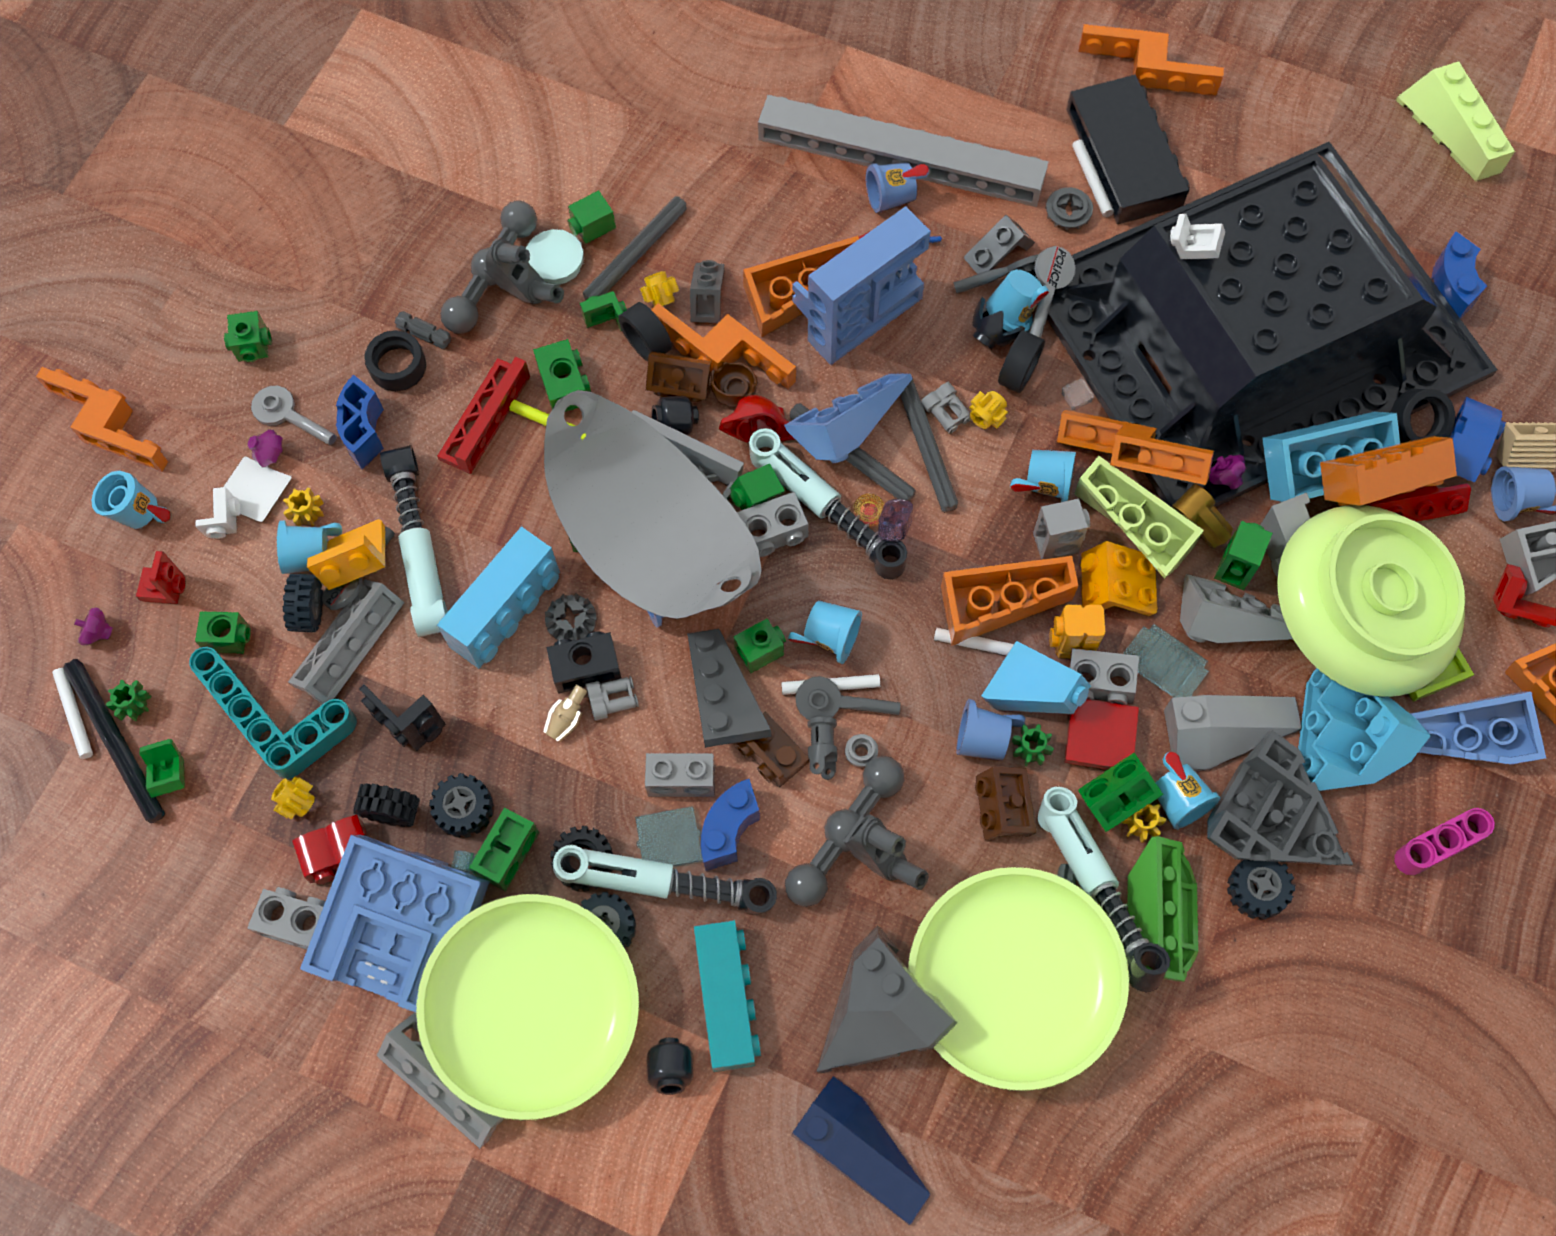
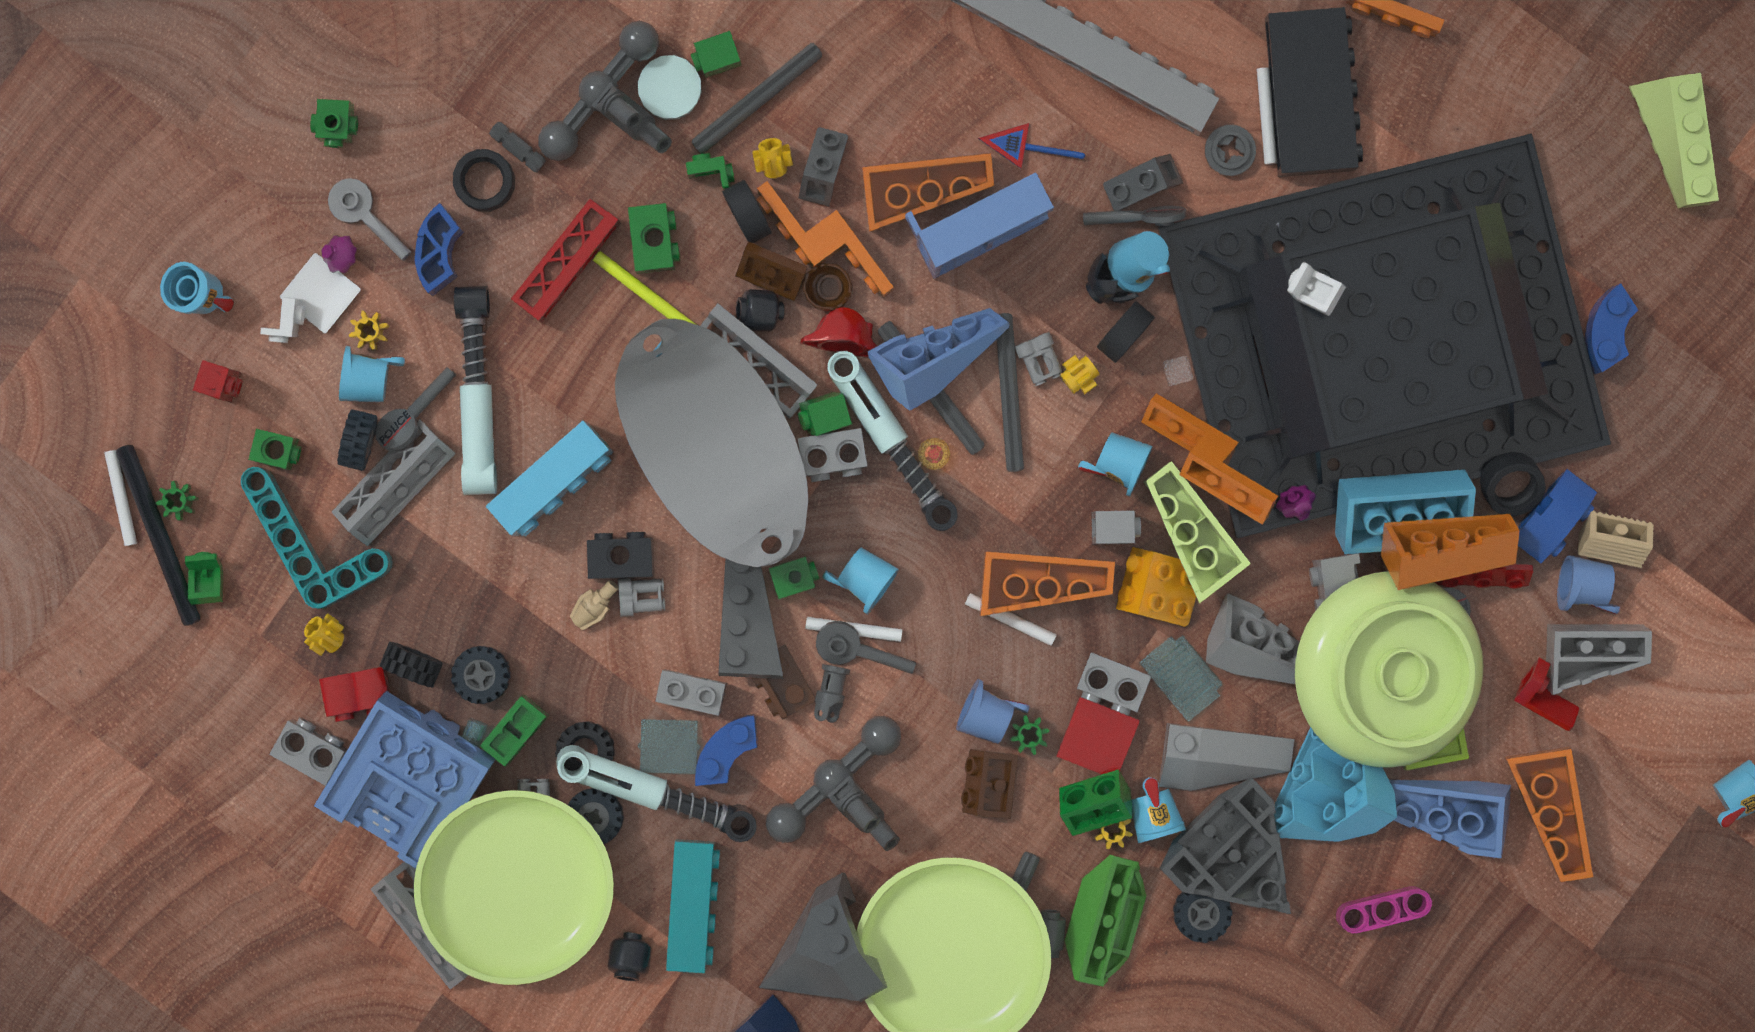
camera: 10 degrees right, 20 degrees up
orange bracket [36,367,168,472] -> none
magenta piece [74,608,113,646] -> none
light orange bracket [307,519,385,590] -> none
black bracket [359,684,446,751] -> none
dark grey gear [545,593,597,641] -> none
light grey plate [845,734,878,767] -> none
medium blue hat [866,163,929,213] -> none
clear purple beam [878,499,913,541] -> none
medium azure slope [981,641,1091,714] -> none
light grey piece [1030,246,1075,338] -> none
piece [1037,787,1170,993] -> none
light orange brick [1049,605,1105,658] -> none
pearl gold piece [1172,484,1234,548] -> none
green brick [1213,521,1273,591] -> none

